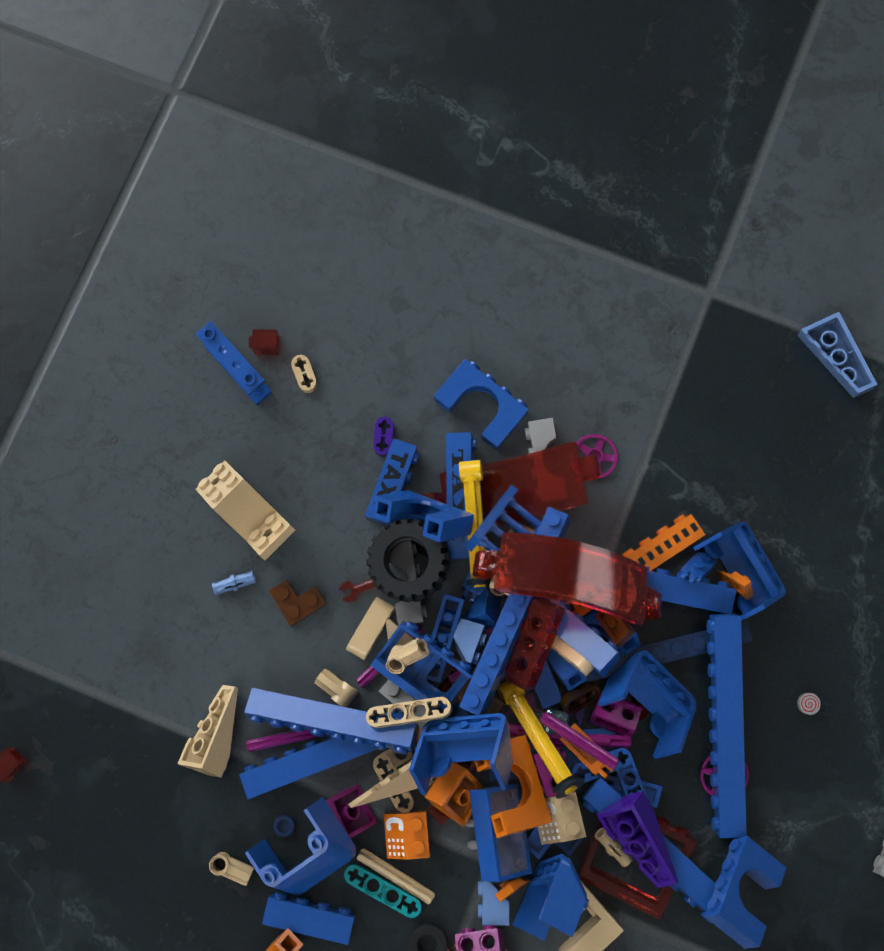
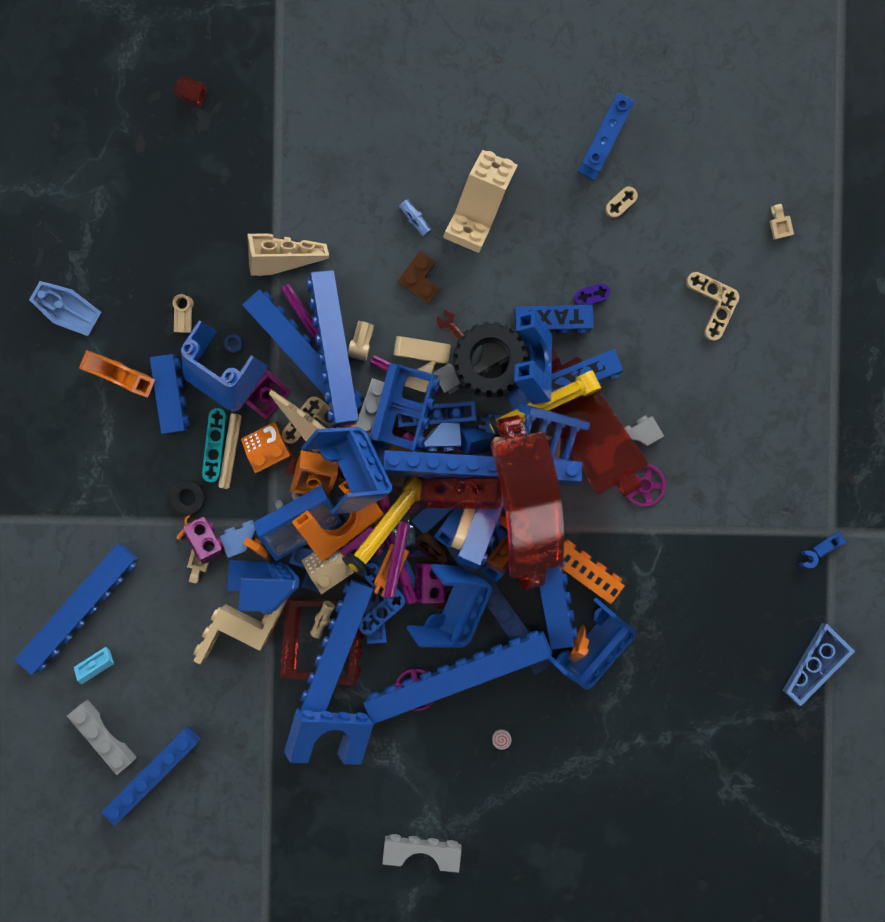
camera: 55 degrees right, 10 degrees up
clear red brick [249,329,280,355] -> none
tan beam [366,697,452,728] -> none
tan piece [385,638,429,674] -> none
blue arch [434,359,529,451] -> none
dark purple wedge [597,791,678,888] -> none
blue hinge [680,552,717,585] -> none
none -> tan beam [686,272,739,341]
none -> tan plate [769,204,794,240]
none -> blue piece [798,531,847,568]

